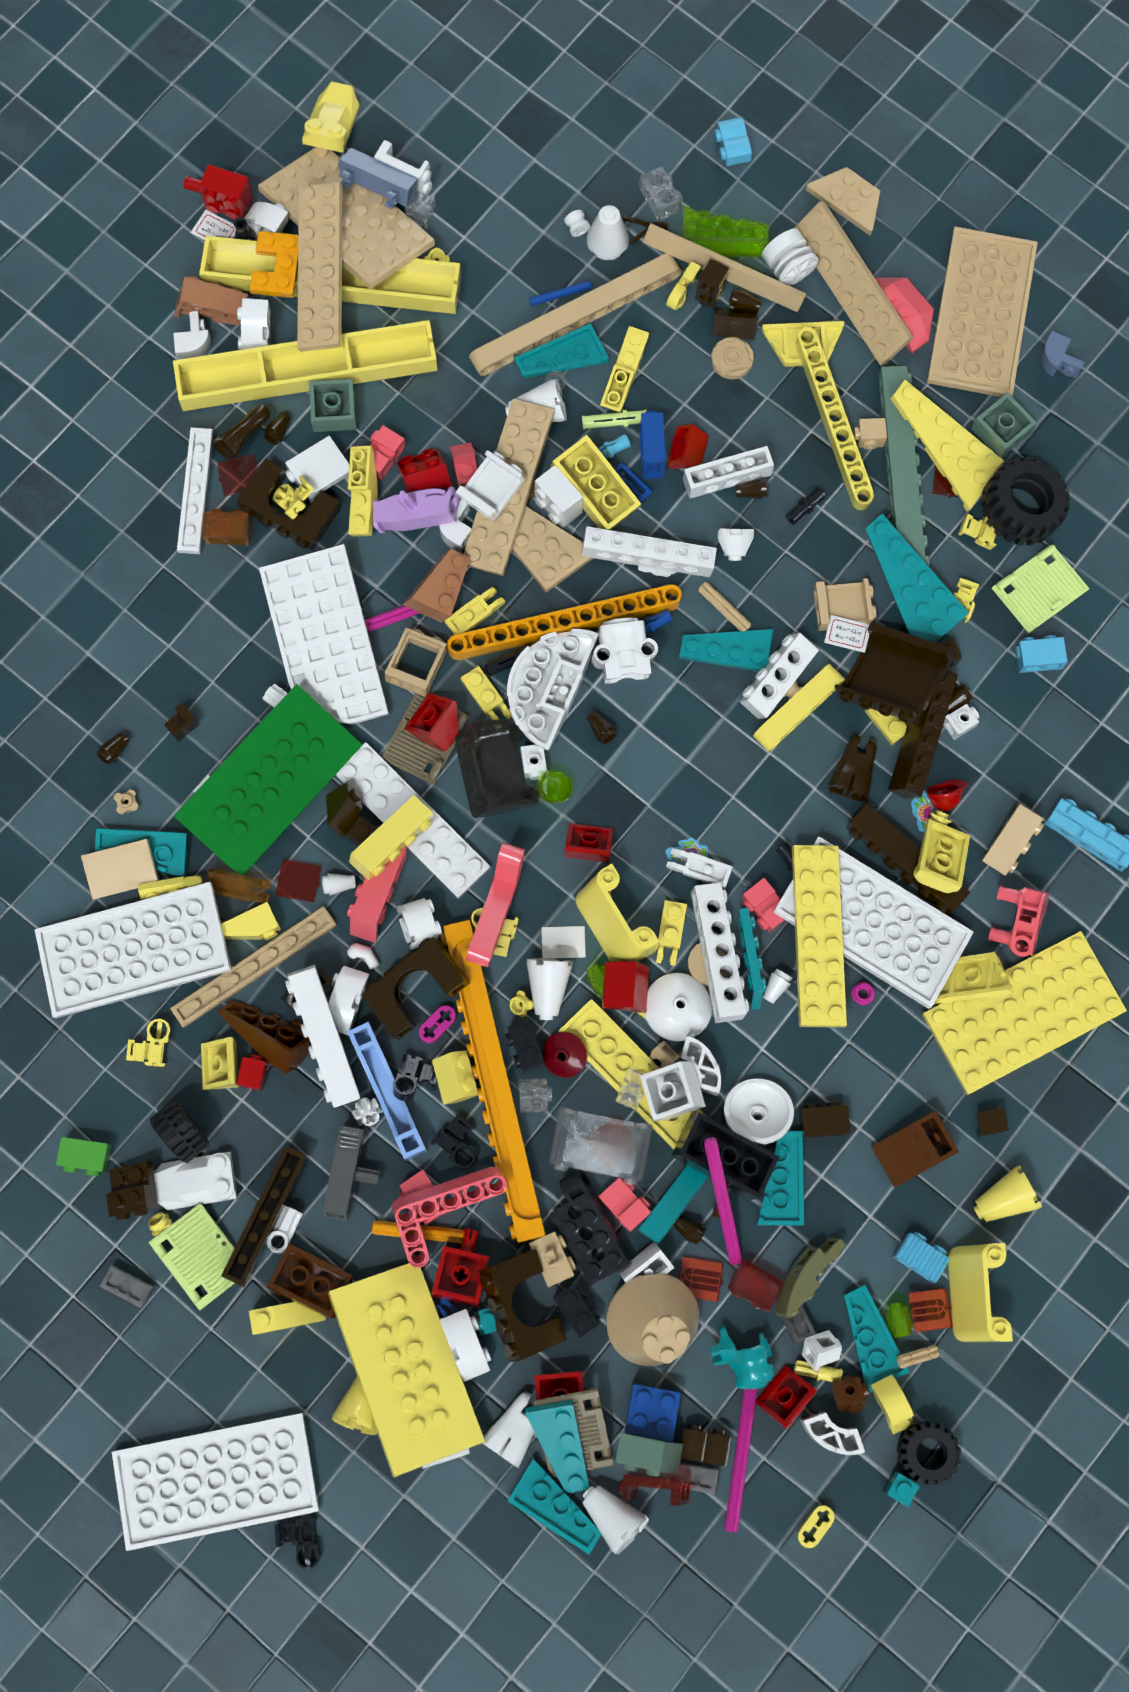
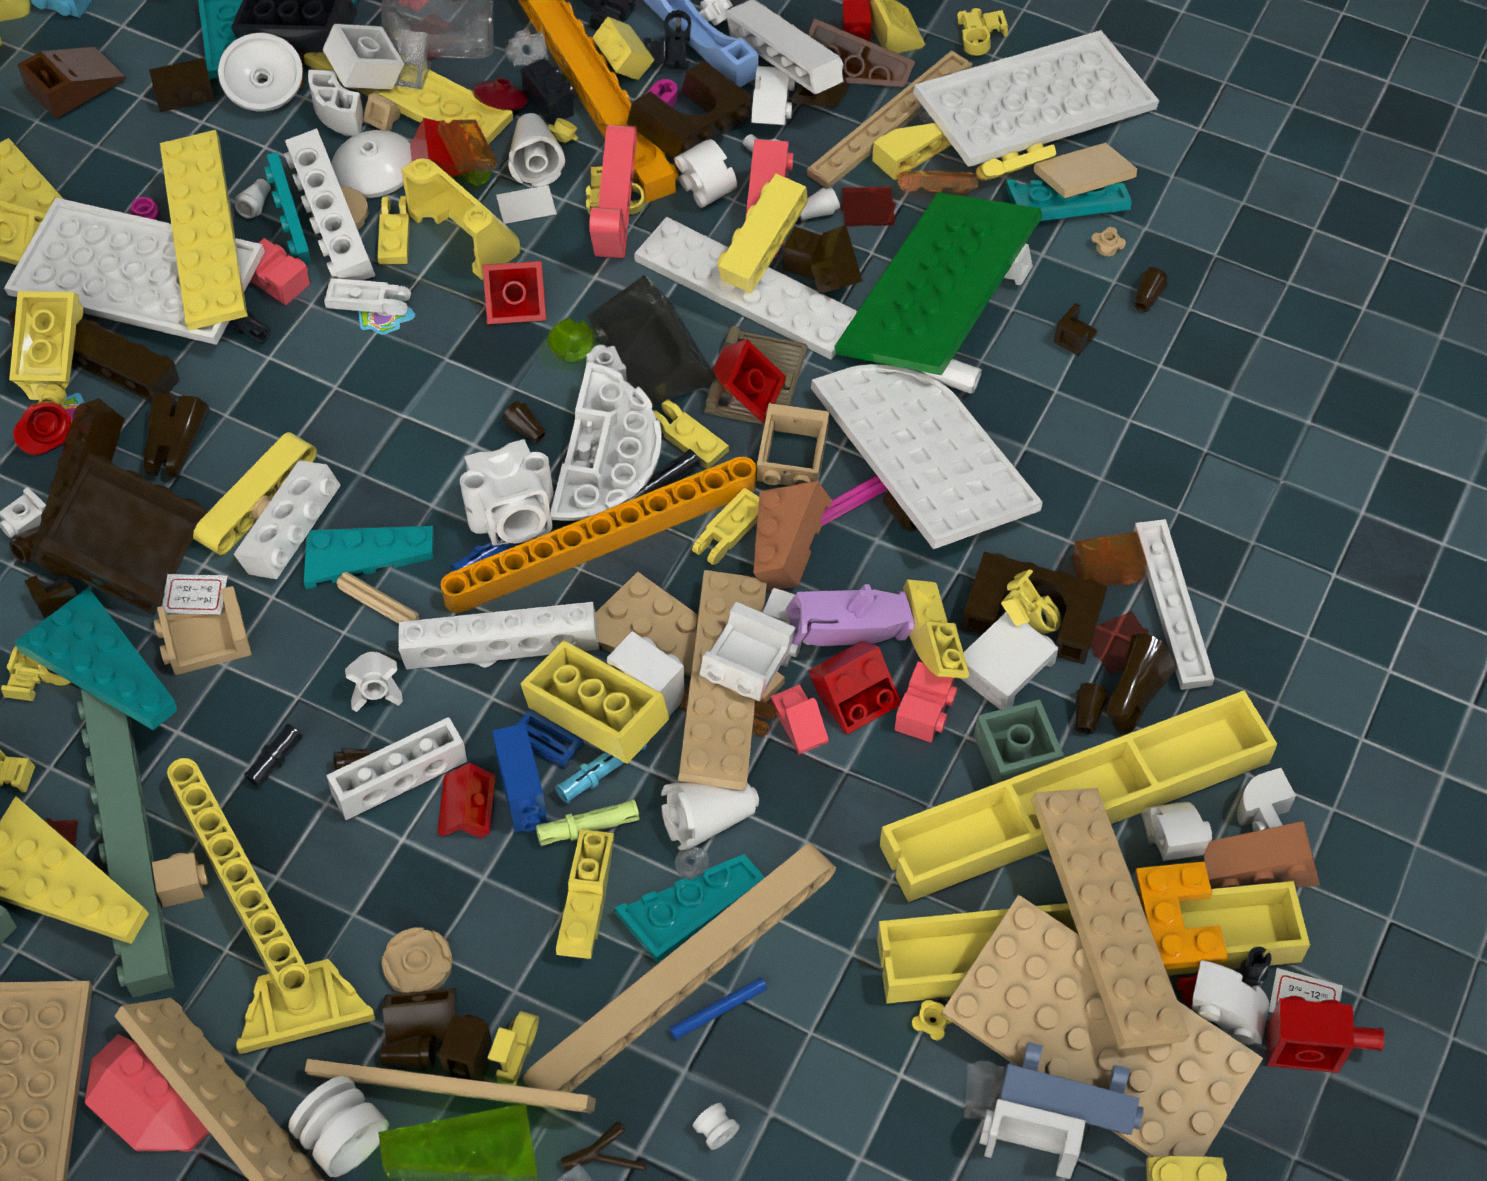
camera: 170 degrees right, 20 degrees down
white cone [587,205,629,260] -> none
none -> clear orange plate [437,120,498,172]

